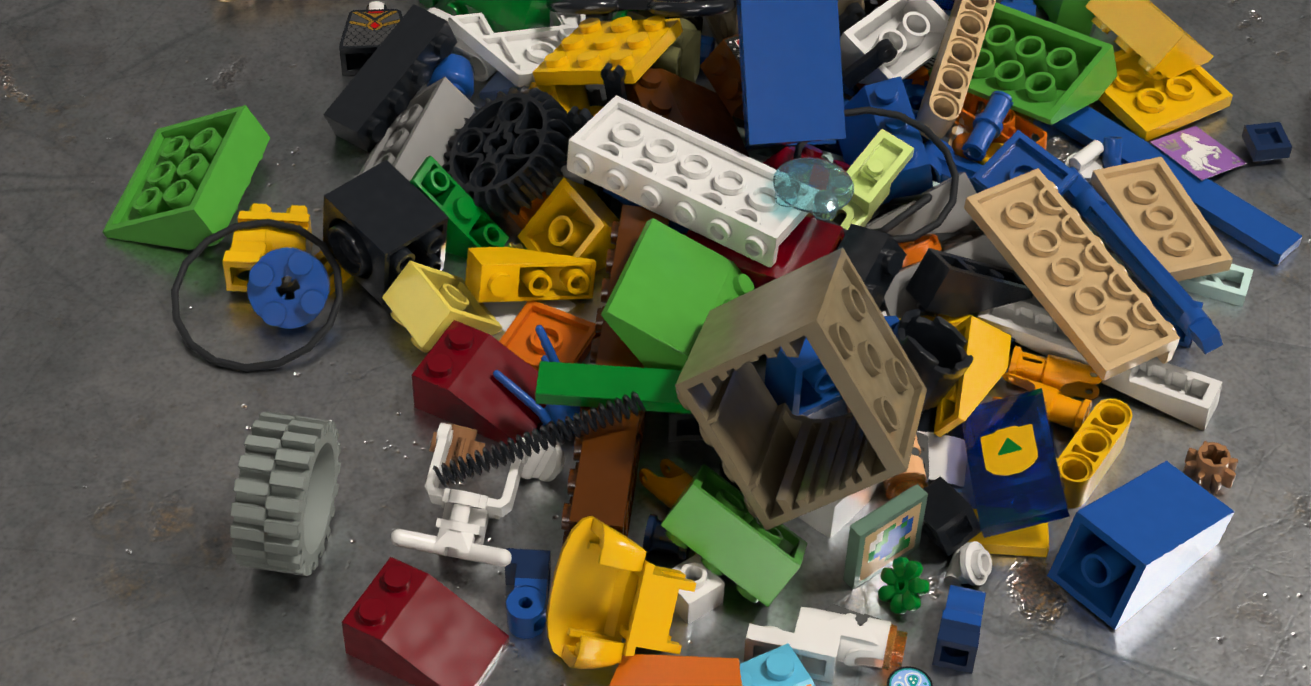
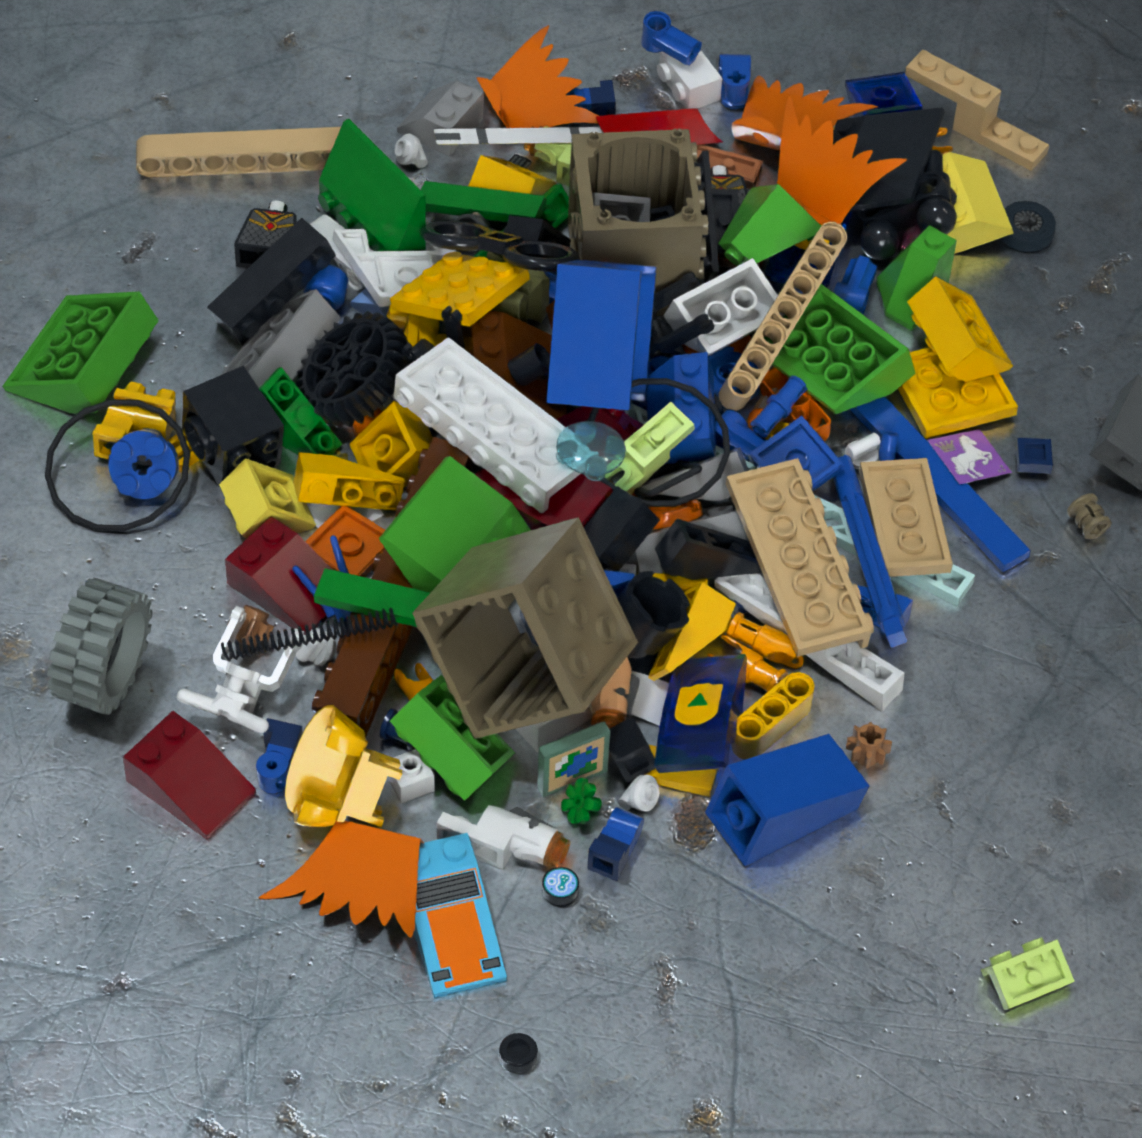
camera: 10 degrees right, 5 degrees up
none -> black pin [508,343,550,386]

